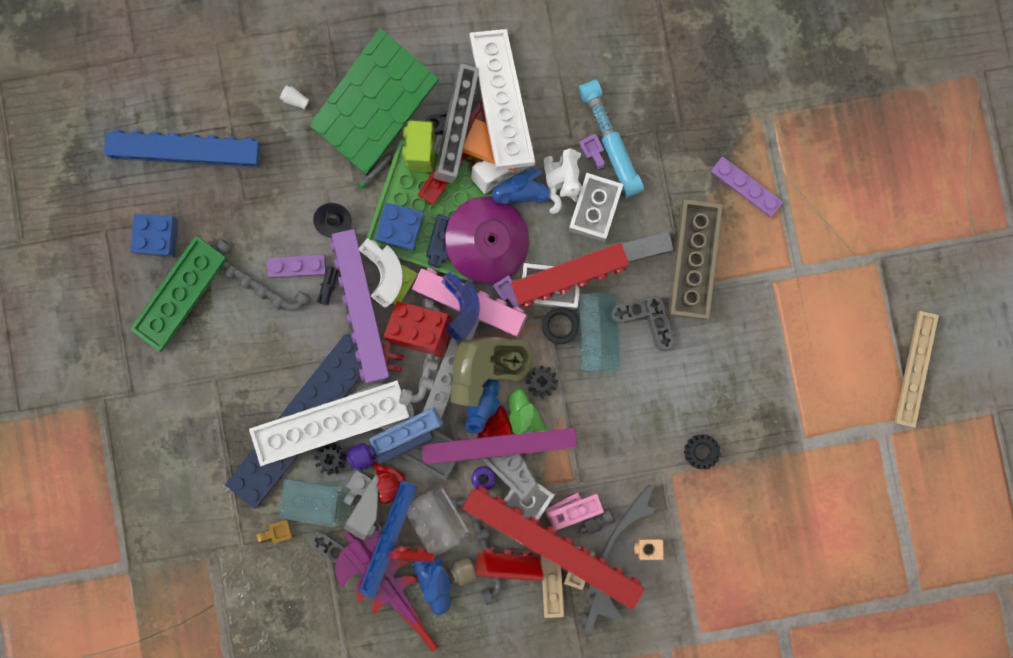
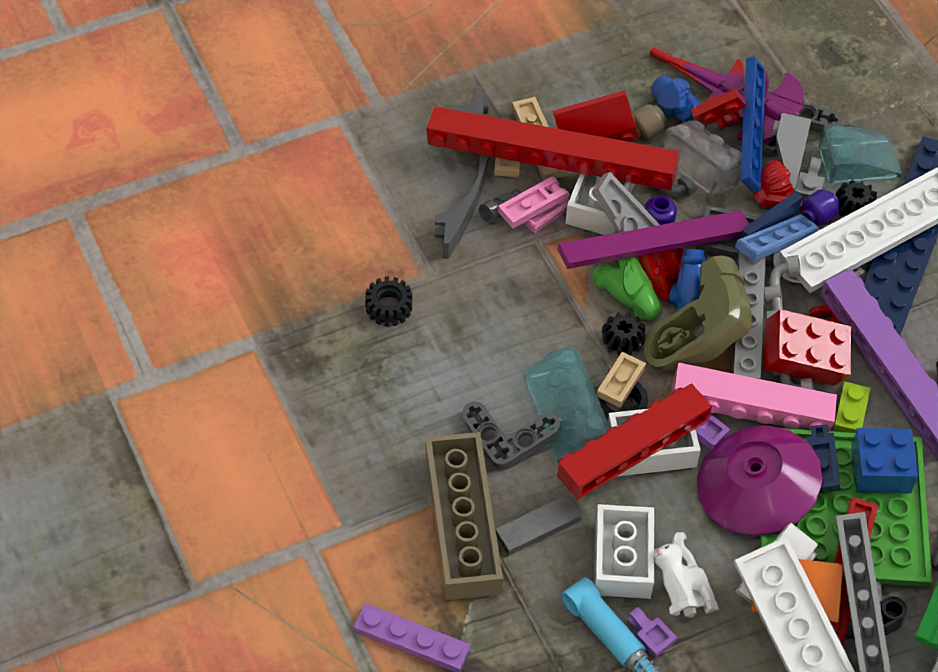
camera: 160 degrees right, 30 degrees down
pearl gold plate [257,519,293,544] -> none
white arch [358,238,402,308] -> none
lime brick [402,121,435,173] -> none
clear blue arch [441,272,480,344] -> none
blue animal [492,167,550,204] -> none
light nougat brick [634,538,663,560] -> none
tan plate [894,311,939,428] -> none
none -> tan plate [596,352,646,408]

